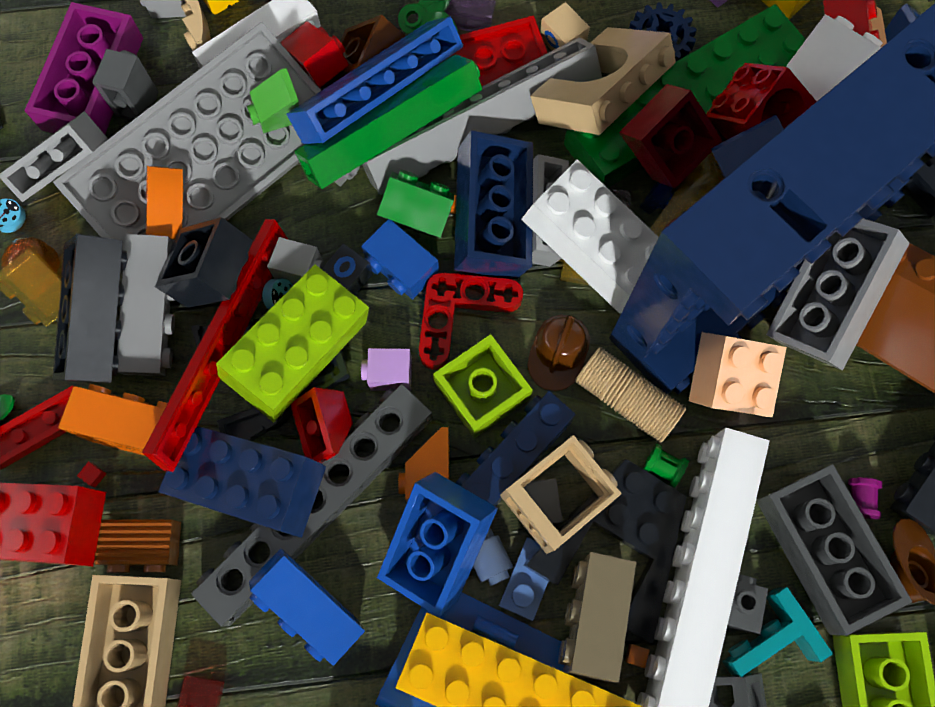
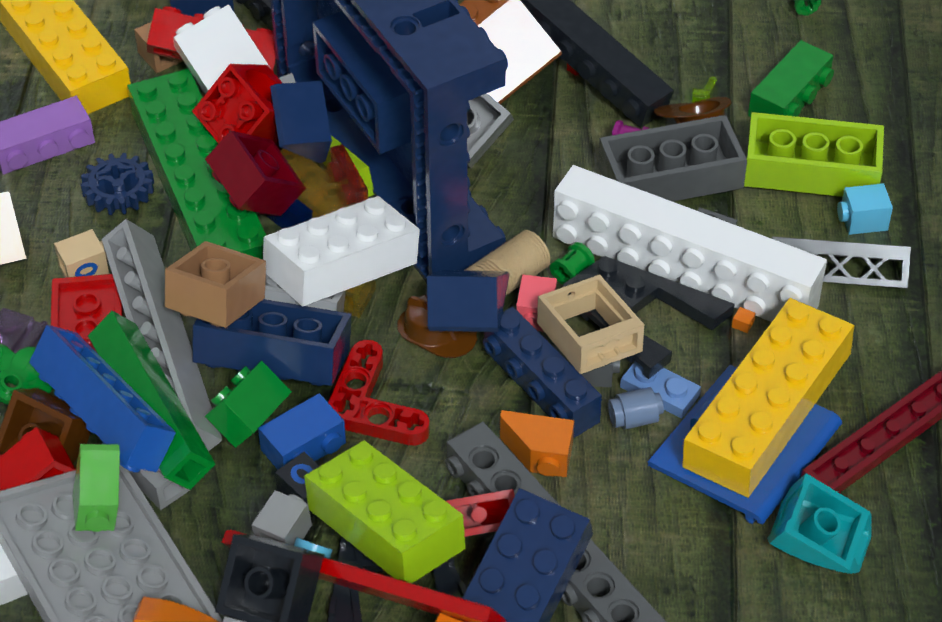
camera: 80 degrees left, 25 degrees down
blue brick [249,548,365,666] -> none
lavender brick [361,348,412,391] -> none
blue brick [377,472,498,617] -> none
lime brick [433,334,533,439] -> none
tan arch [530,27,676,135] -> none
dark tan brick [558,552,636,683] -> none
light nougat brick [689,332,787,417] -> none
teal bracket [722,587,833,677] -> none
none -> medium nougat brick [165,241,266,328]
none -> dark blue slope [427,270,509,332]
none -> coral brick [516,274,557,332]

